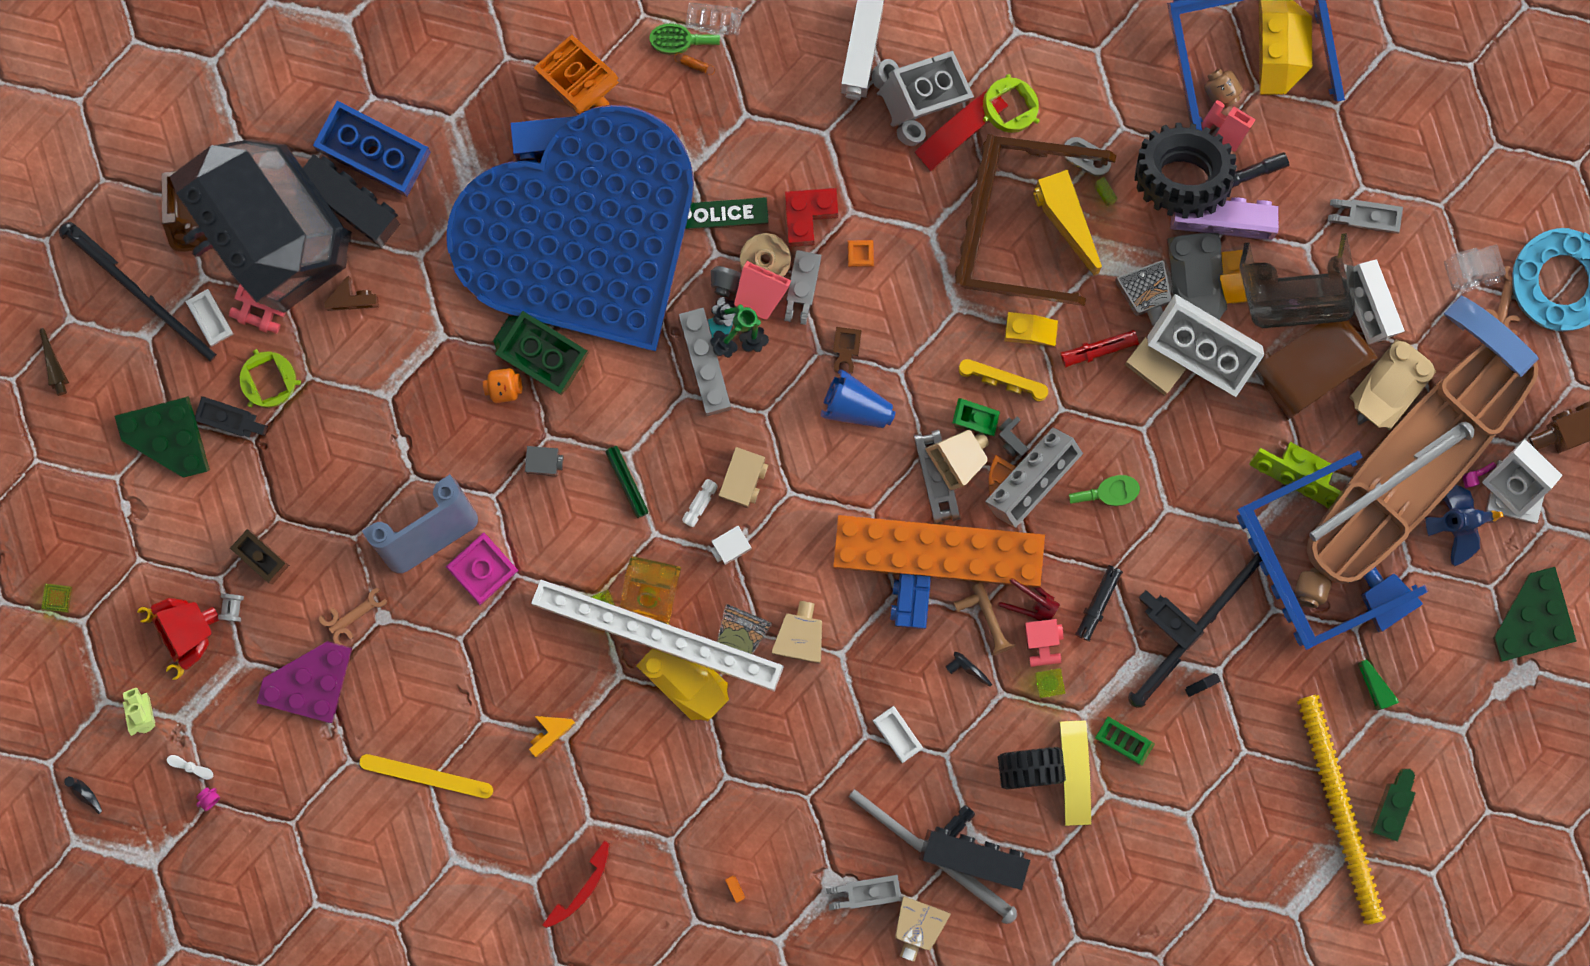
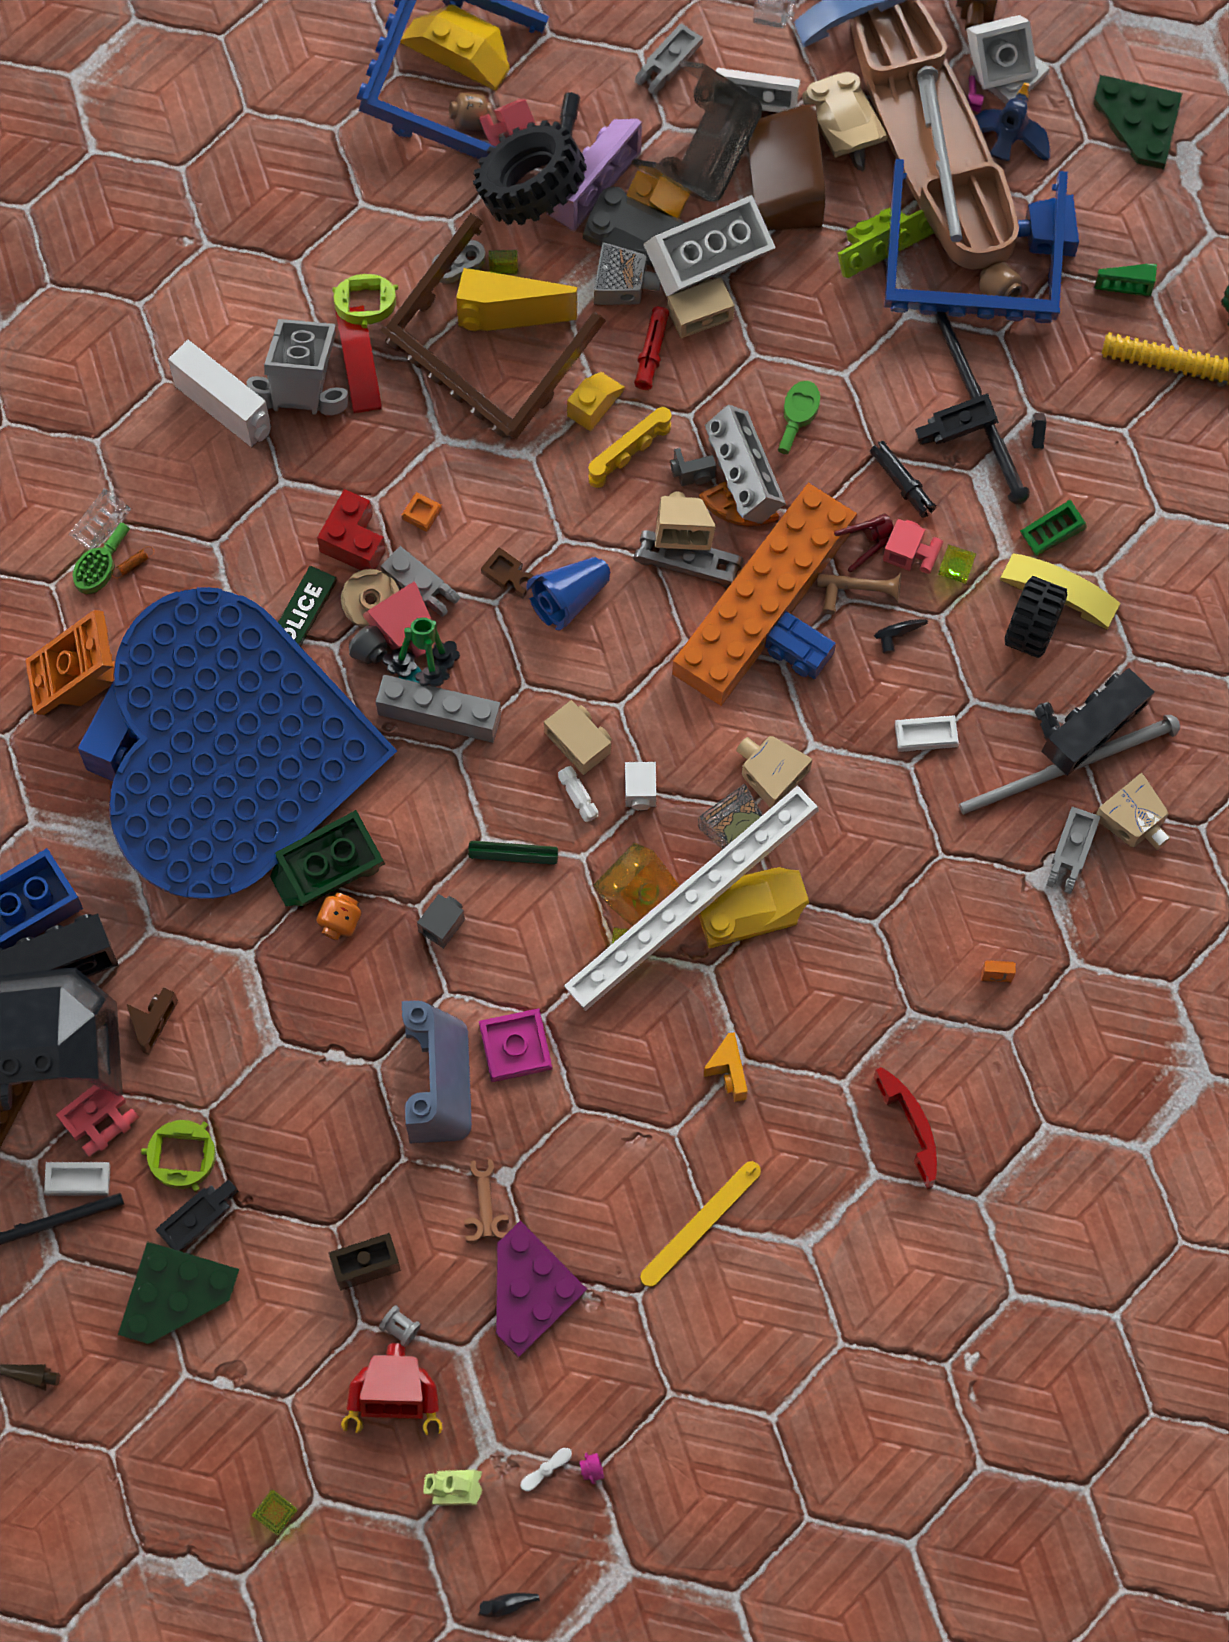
camera: 65 degrees left, 15 degrees down
green slope [952,398,1000,436] -> none

